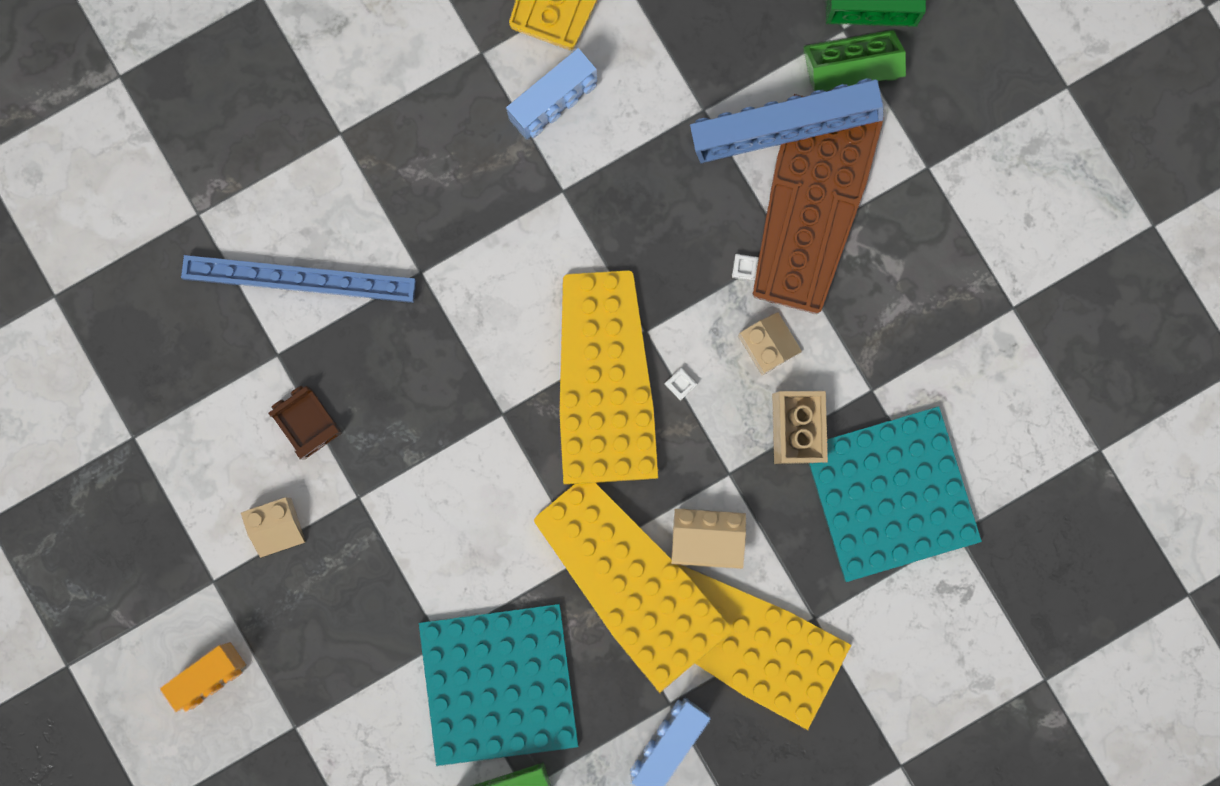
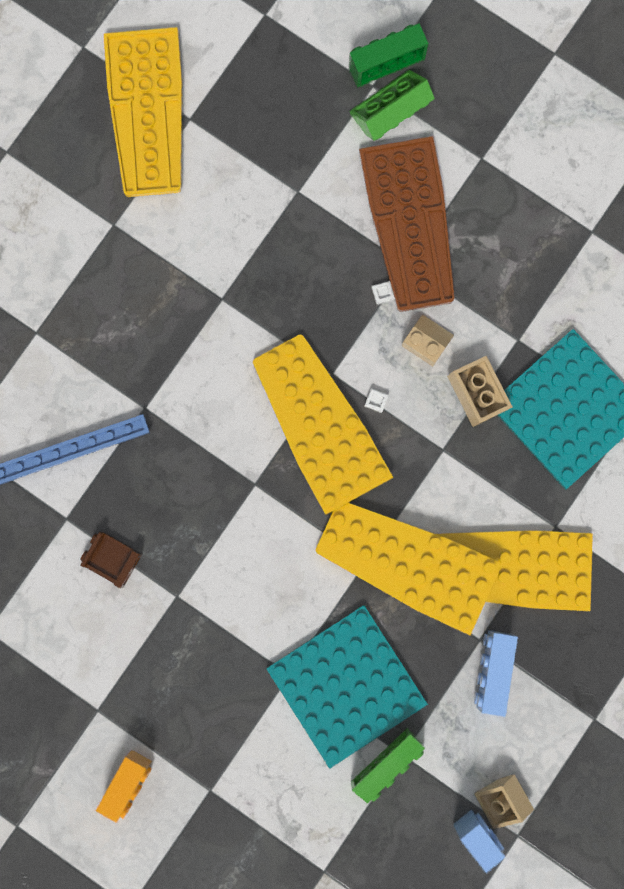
camera: 25 degrees left, 0 degrees up
tan slope [241,497,306,558] -> none
light blue brick [506,48,597,140] -> none
tan slope [671,509,746,569] -> none
medium blue brick [690,79,883,163] -> none

